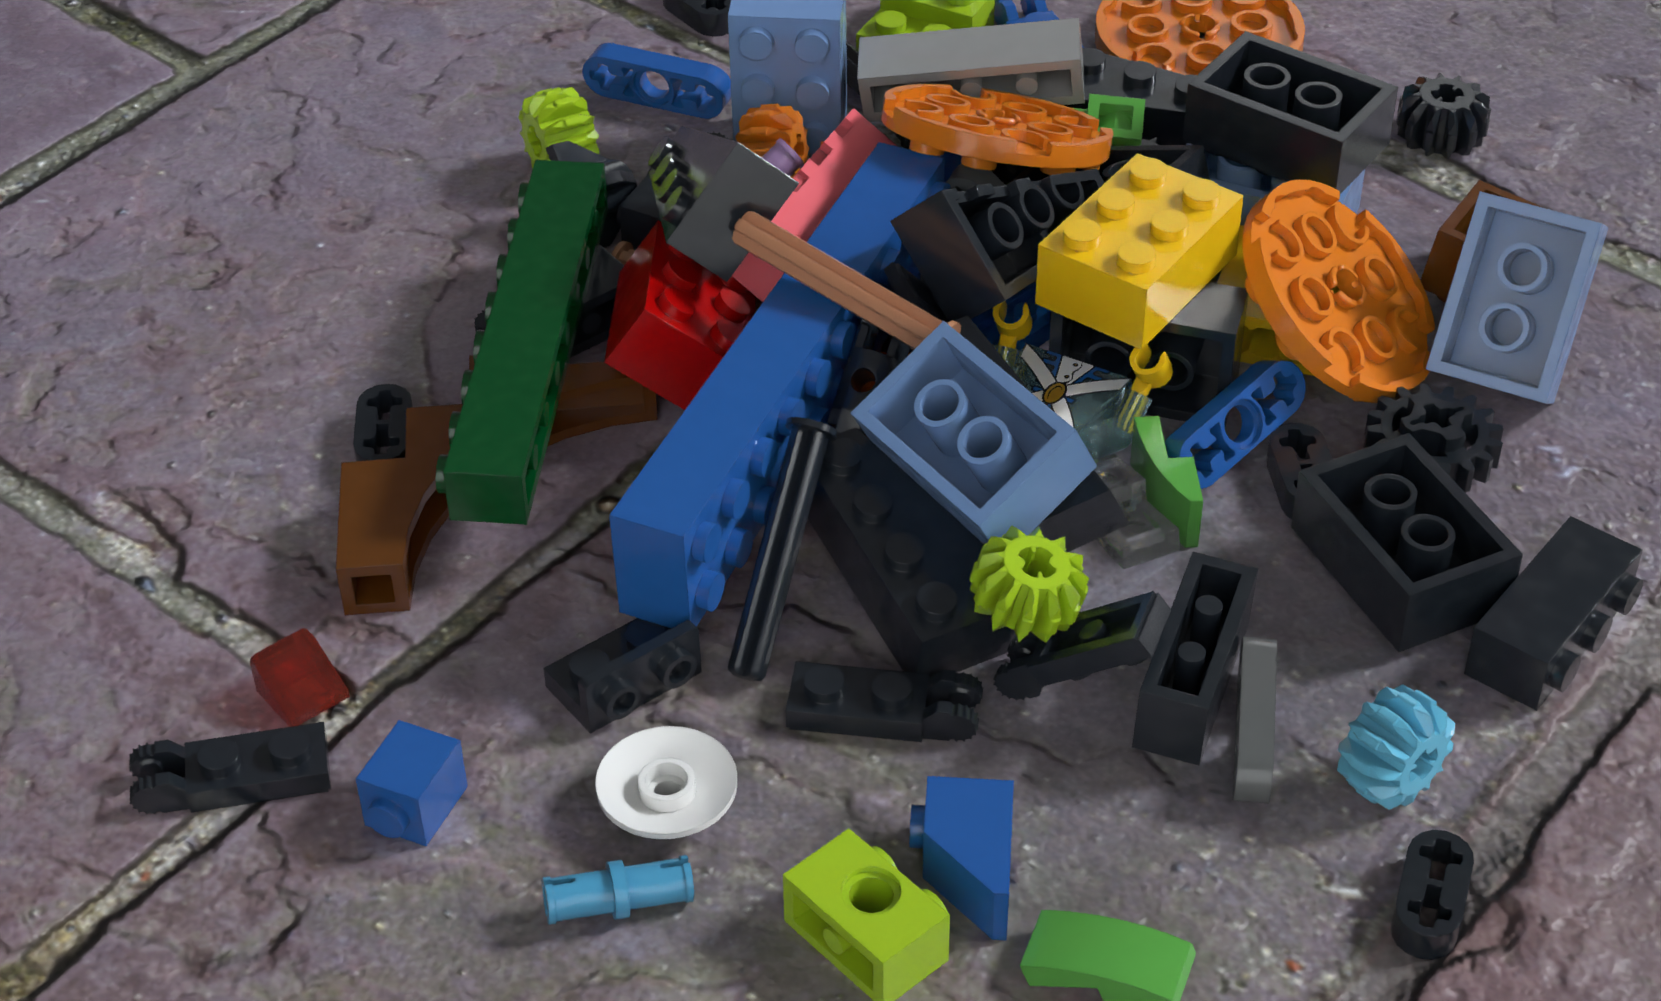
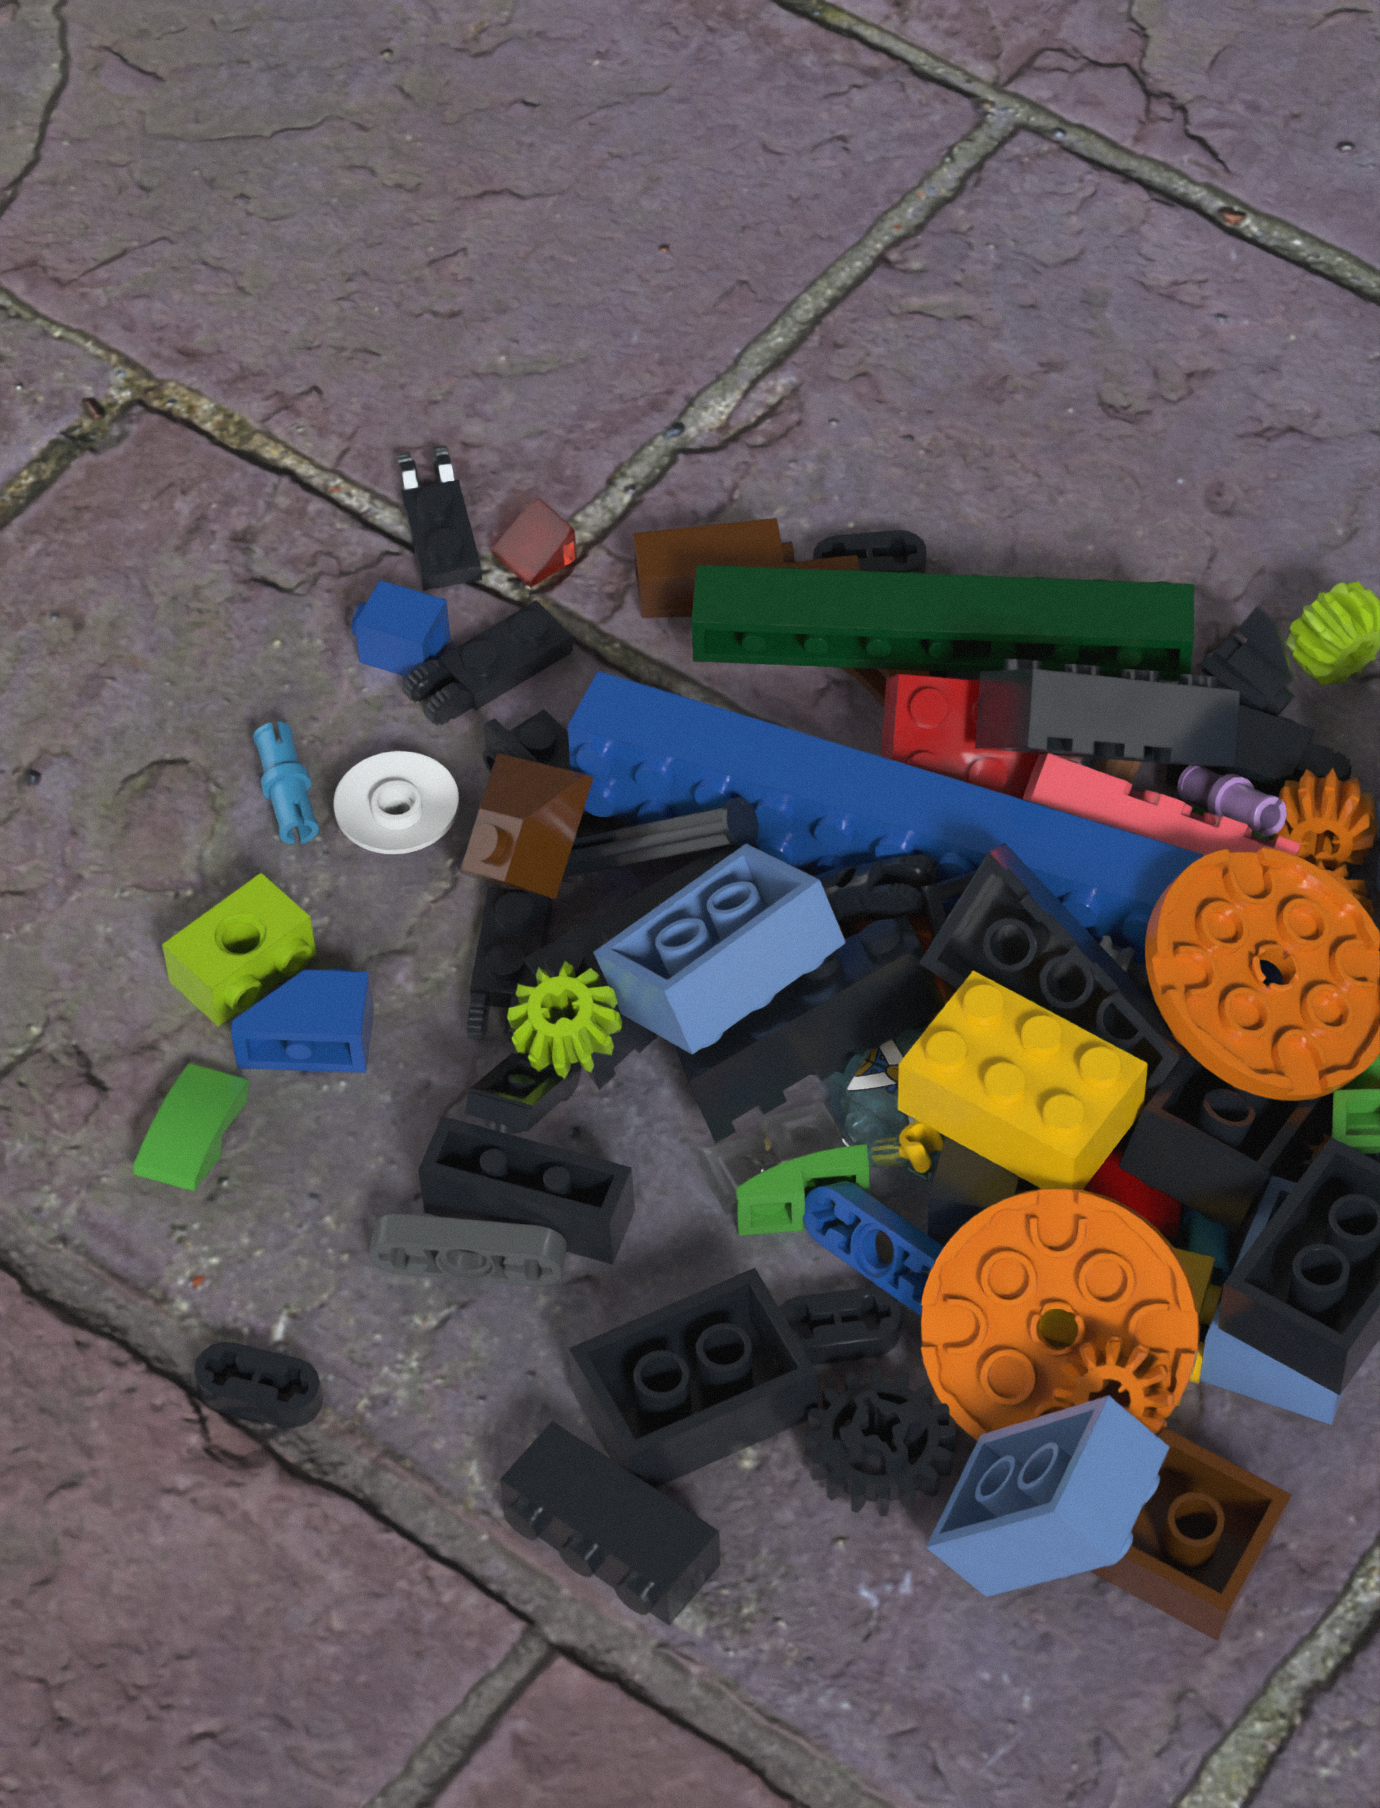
camera: 90 degrees right, 10 degrees up
nougat axle [732,211,961,349] -> none
medium azure gear [1337,684,1455,810] -> none
none -> black hinge [402,600,573,726]
none -> reddish brown slope [460,753,594,899]
none -> orange gear [1052,1335,1174,1434]

